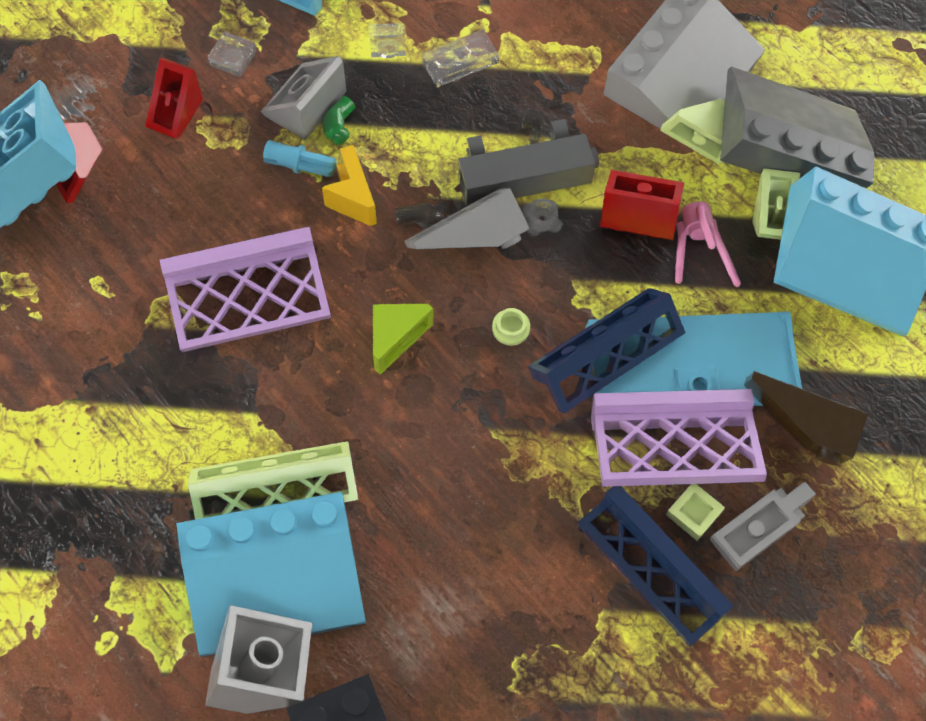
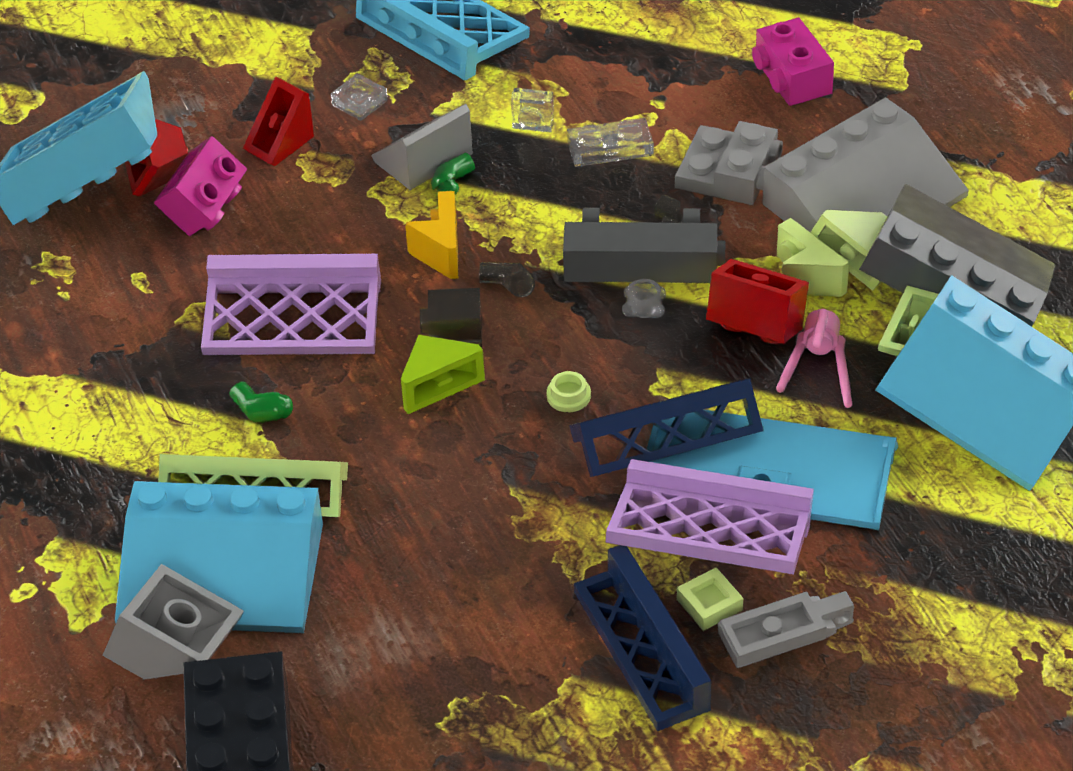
camera: 20 degrees right, 20 degrees down
medium azure axle [263,140,337,177] -> none
light grey slope [404,189,530,249] -> none
dark brown slope [744,371,868,466] -> none
none -> dark pink brick [154,136,247,237]
none -> green arm [229,381,293,423]
none -> clear smoke brick [420,288,482,348]
none -> light grey plate [675,121,783,205]
none -> yellowish green slope [777,218,849,297]

